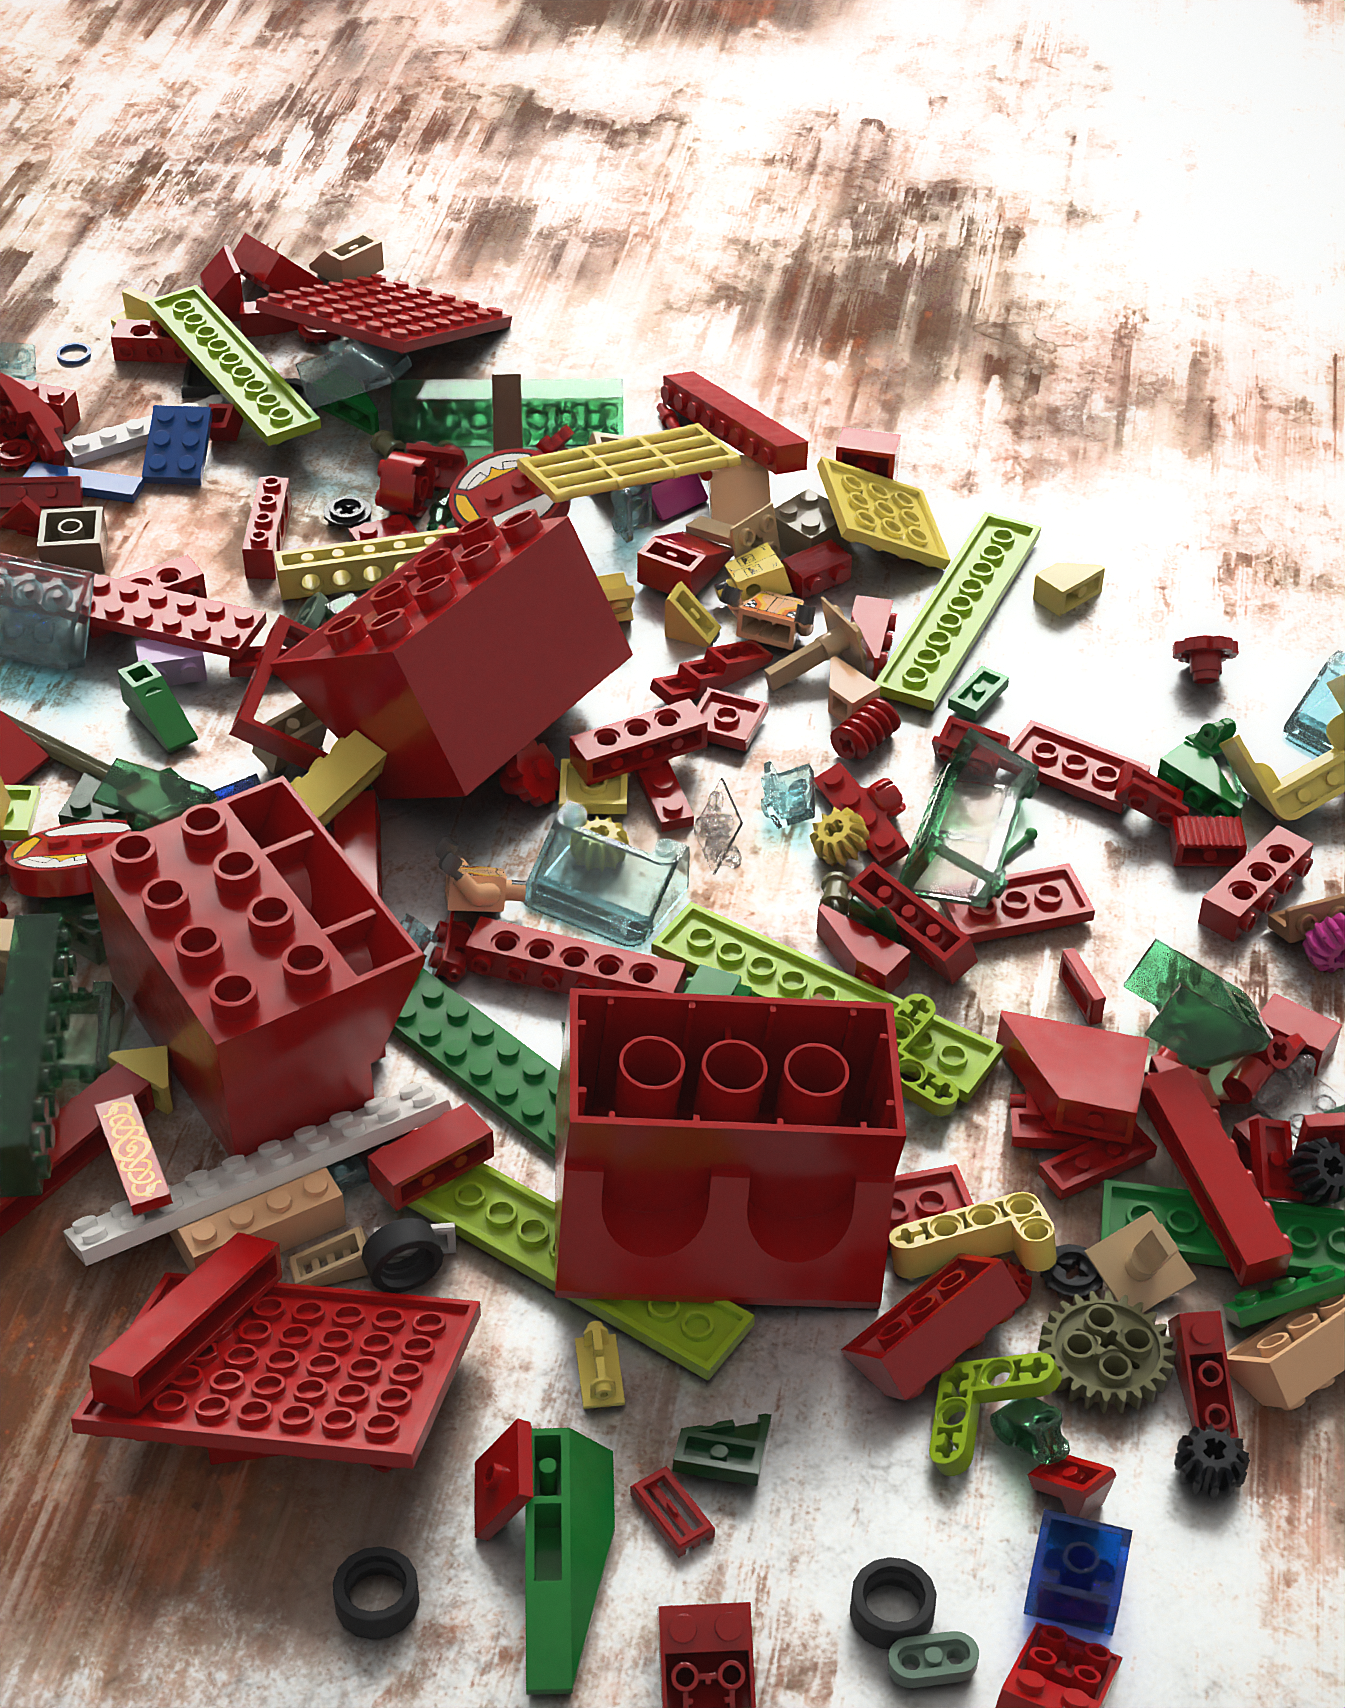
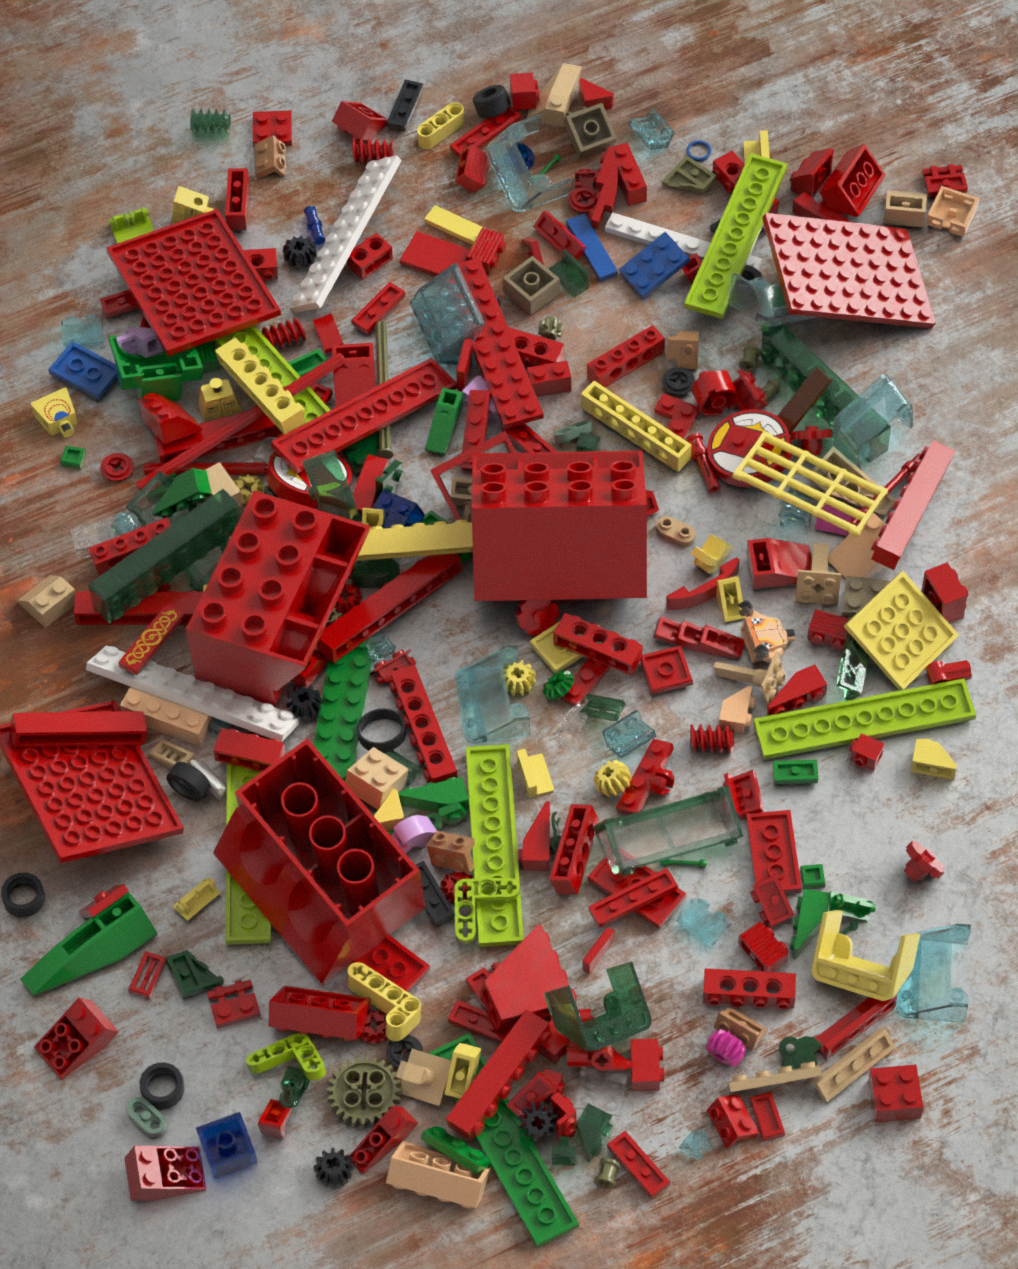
camera: 55 degrees right, 15 degrees up
clear green pin [426,488,452,531] -> none
light nougat torso [435,836,526,912] -> none
light yellow torso [714,543,793,602] -> none
olive bush [819,871,852,916] -> none
none -> red plate [207,979,261,1029]
none -> red plate [271,358,457,474]
none -> black gear [286,683,323,721]
none -> black tyre [357,708,406,753]
none -> light yellow slope [444,1043,481,1099]
none -> red tile [456,338,473,392]
none -> red plate [460,390,491,471]
none -> light yellow panel [517,749,554,798]
none -> red brick [527,360,572,397]
none -> olive gear [538,316,563,341]
none -> green gear [542,670,574,700]
none -> clear green panel [549,249,590,298]
none -> clear green tile [578,694,626,722]
none -> red plate [588,868,678,928]
none -> olive wing [662,155,717,193]
none -> red slope [666,557,740,610]
none -> medium nougat brick [667,331,699,369]
none -> clear light blue bracket [676,897,732,946]
none -> green tile [800,864,826,889]
none -> clear light blue windscreen [831,374,913,469]
none -> clear green fence [837,611,869,701]
none -> red brick [849,733,885,771]
none -> red plate [922,164,968,197]
none -> light nougat piece [926,186,979,237]
none -> red piece [926,660,972,685]

